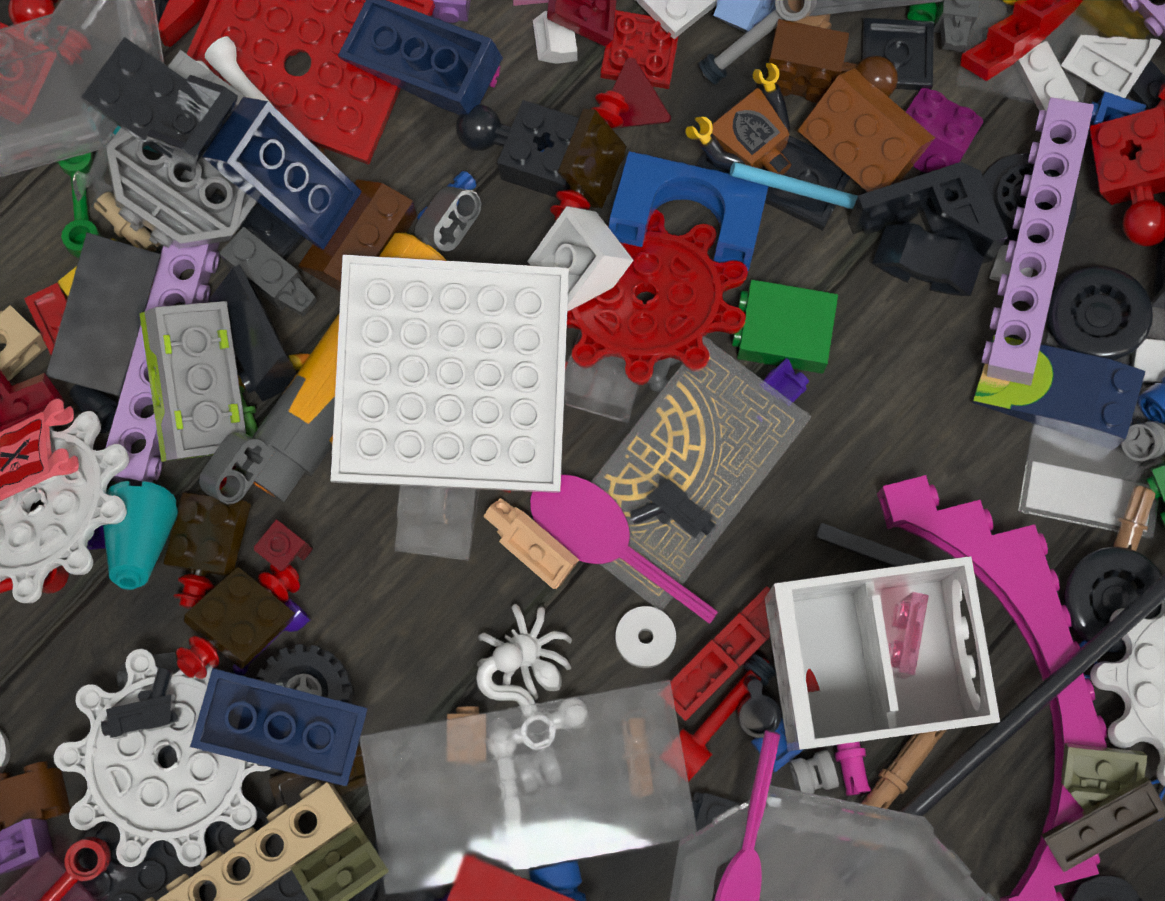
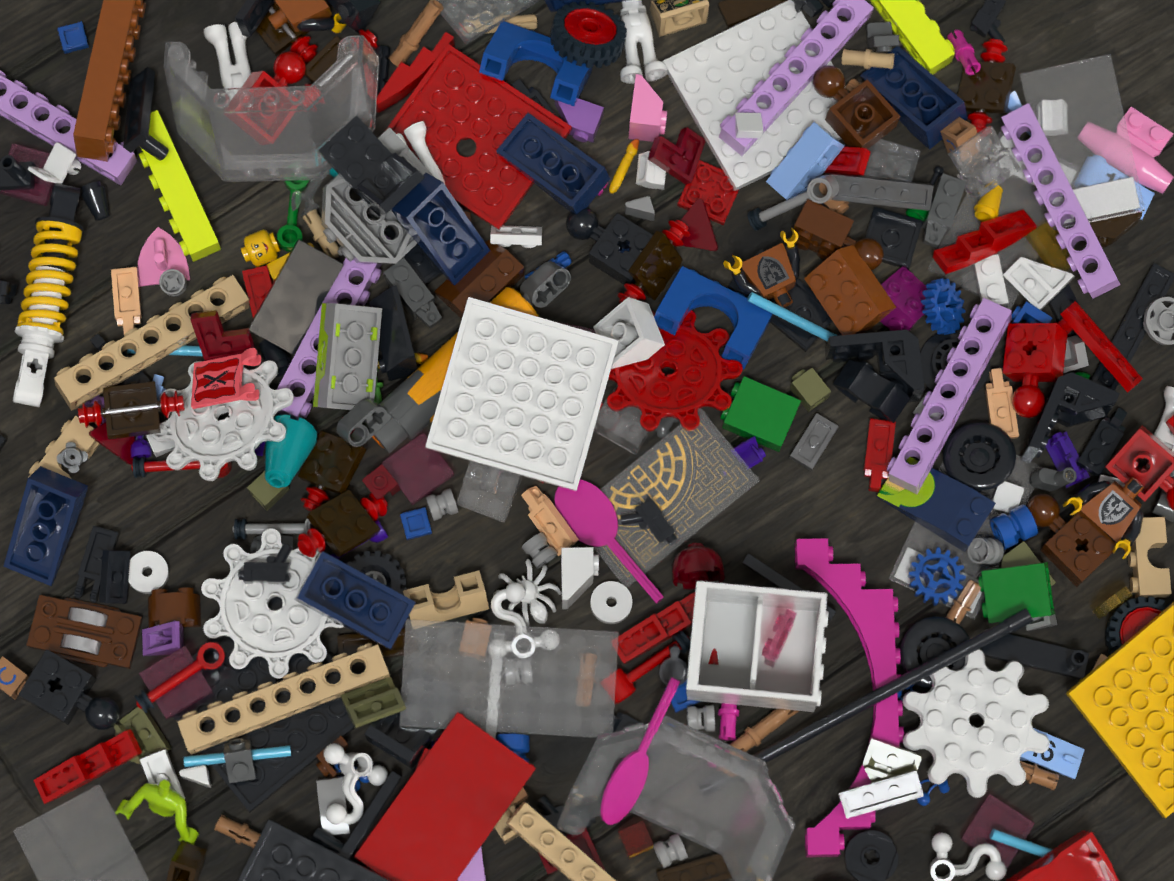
camera: 10 degrees right, 0 degrees up
none -> light grey piece [233,519,313,540]
none -> yellow head [241,229,281,267]
none -> olive brick [247,471,290,511]
none -> clear pink plate [382,433,454,506]
none -> blue tile [400,508,432,540]
none -> tan arch [403,571,489,629]
none -> light grey wheel [425,488,458,521]
none -> white plate [490,226,542,248]
none -> light grey wheel [522,532,558,569]
none -> white slope [561,547,599,609]
none -> yellow piece [609,139,639,194]
none -> light grey slope [625,196,655,221]
none -> dark red cylinder [672,543,725,589]
none -> flat silver plate [789,413,839,471]
none -> olive brick [790,368,831,413]
none -> red hinge [864,418,896,492]
none -> blue gear [908,548,966,606]
none -> blue gear [921,278,965,335]
none -> light nougat hinge [985,368,1019,439]

